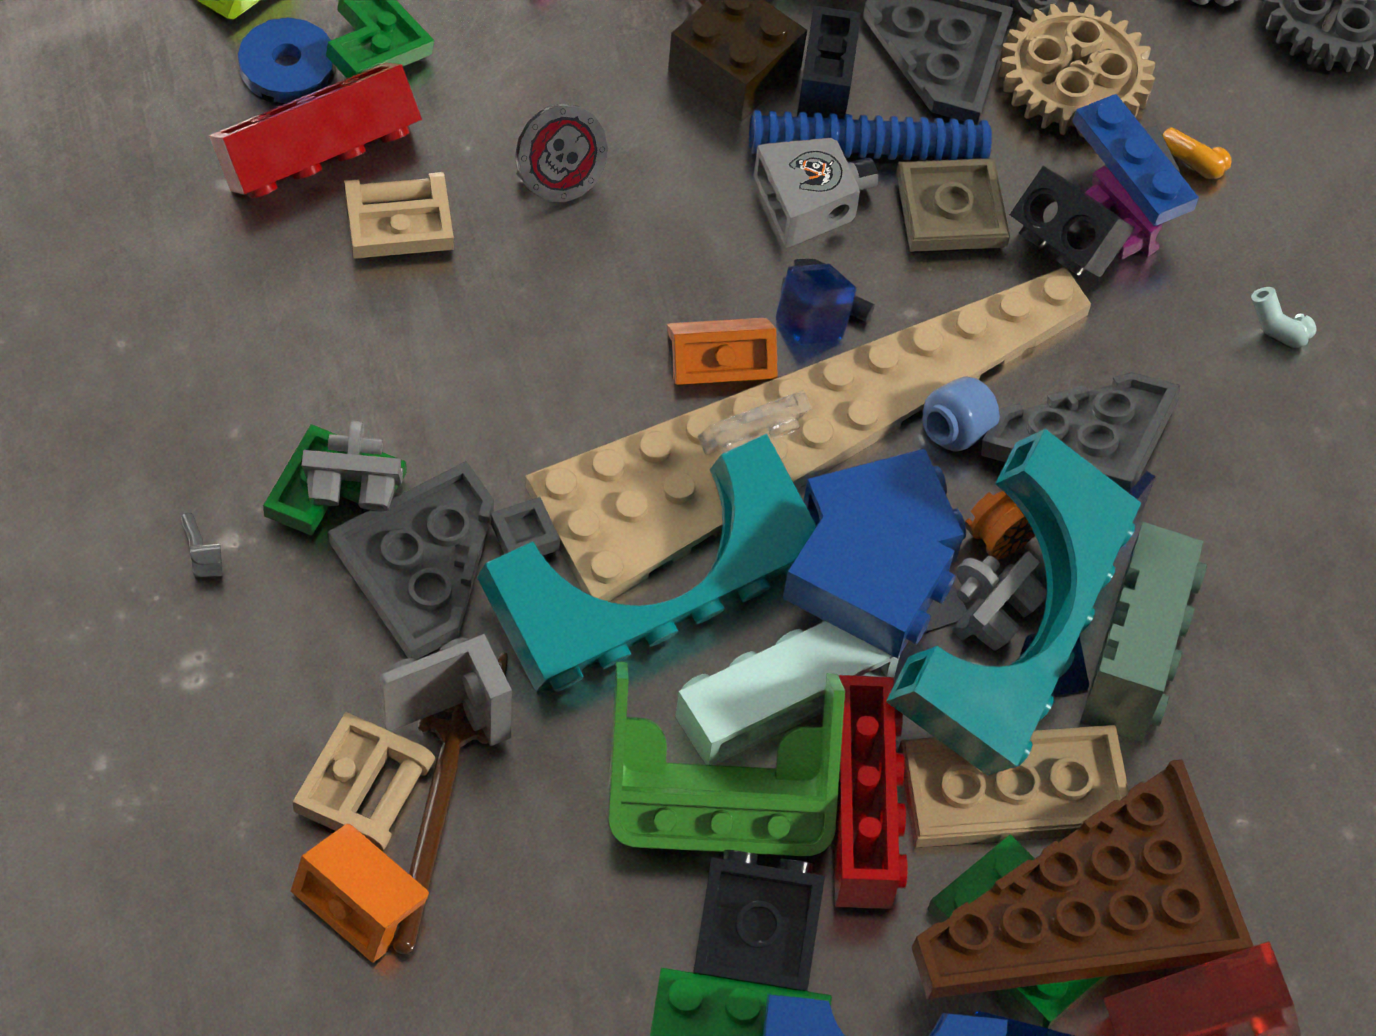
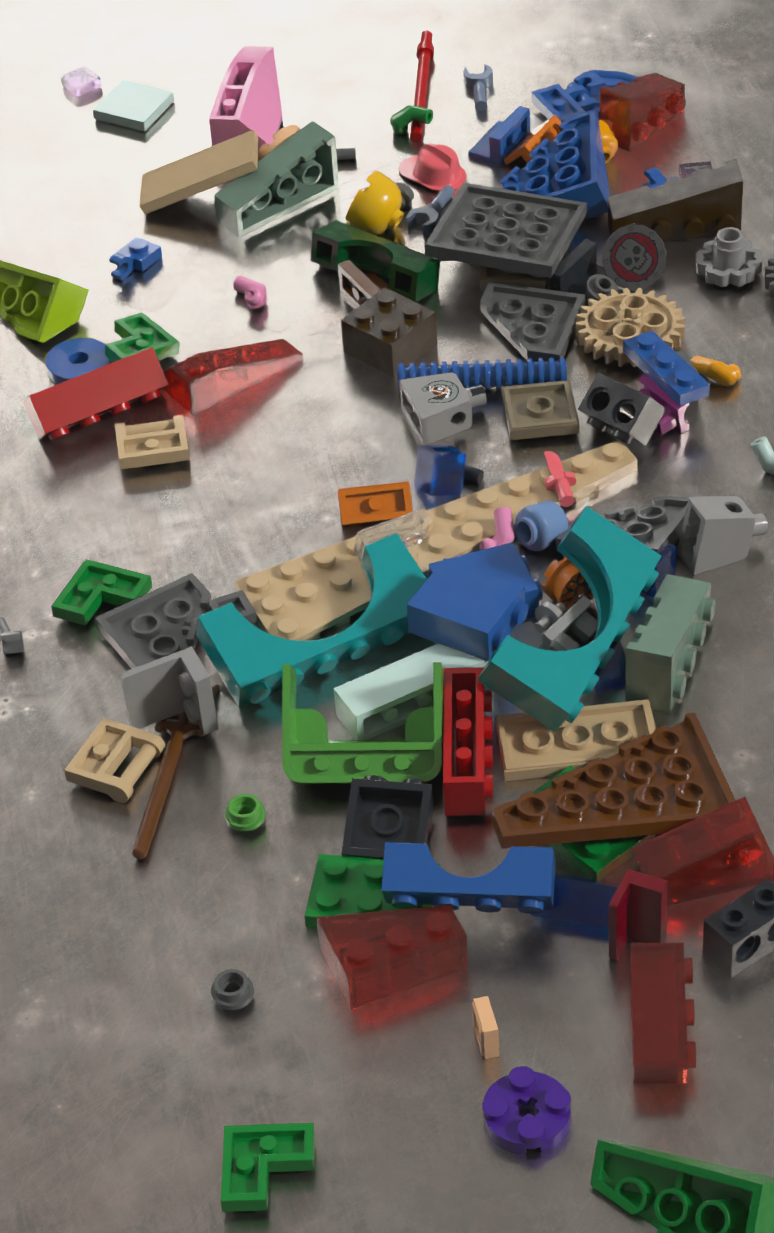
camera: 10 degrees right, 15 degrees down
orange panel [291,824,429,963] -> none
light grey hips [301,421,403,511] -> none
shield [515,104,608,202] -> none
black brick [797,5,861,119] -> none
none -> clear red wedge [163,338,303,415]
none -> bright green plate [225,794,266,831]
none -> bright pink arm [480,507,515,550]
none -> coral piece [544,451,576,507]
none -> light grey torso [677,496,768,575]

